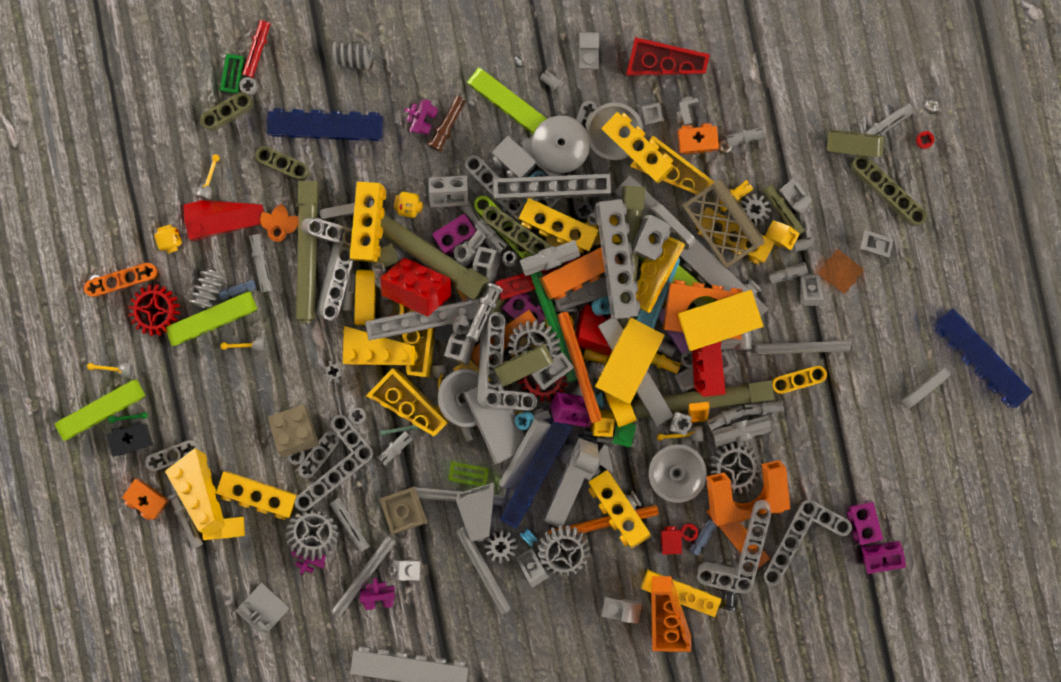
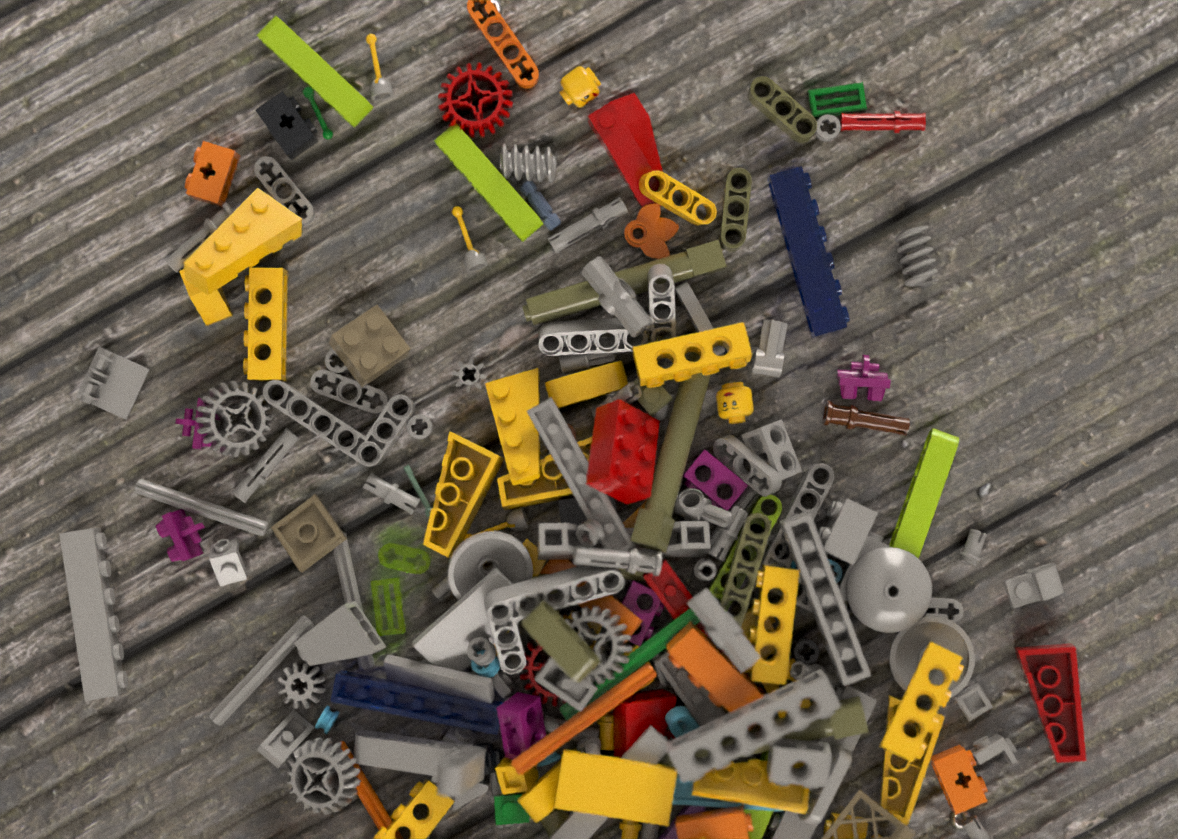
camera: 75 degrees right, 0 degrees up
hinge [196,154,220,200] -> none
none -> clear neon green beam [378,543,431,574]
none -> light grey bush [467,637,496,666]
none -> light grey piece [581,257,653,338]
none -> yellow beam [639,171,717,225]
none -> light grey beam [713,435,782,496]
none -> light grey piece [752,319,788,378]

